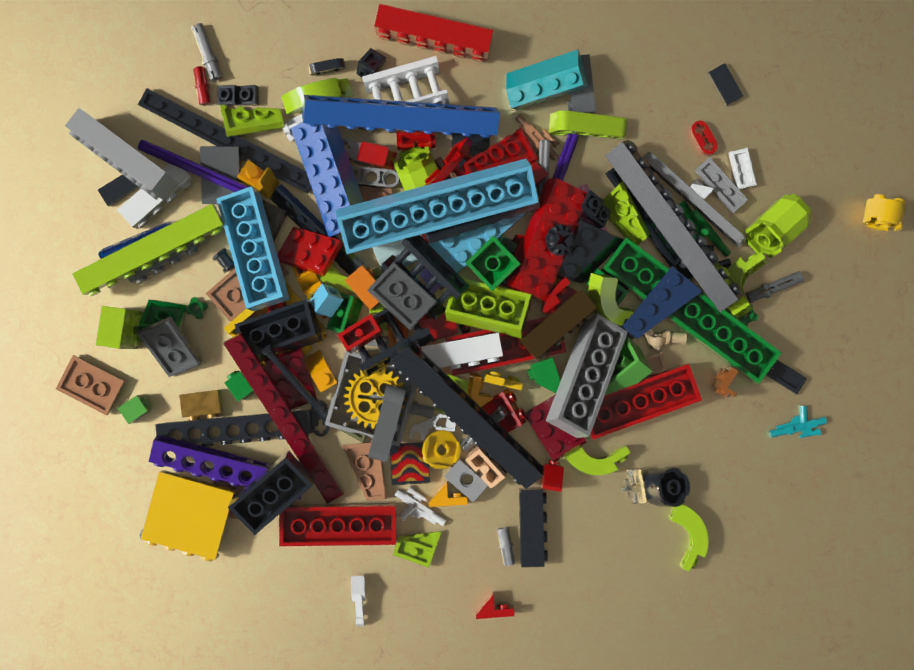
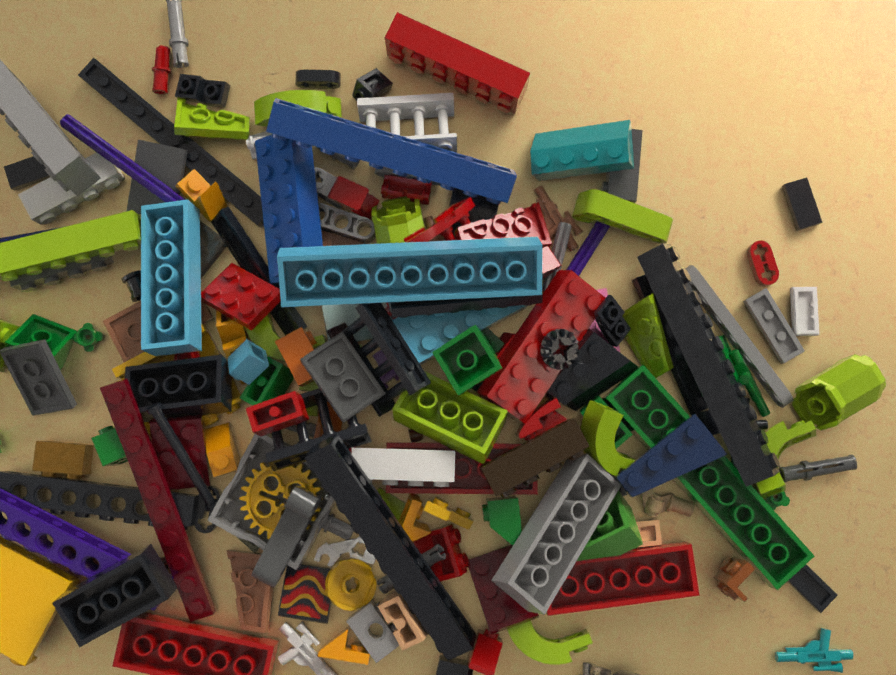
camera: 15 degrees right, 5 degrees down
red brick [418,312,459,342] -> none
white slope [689,179,714,199] -> none

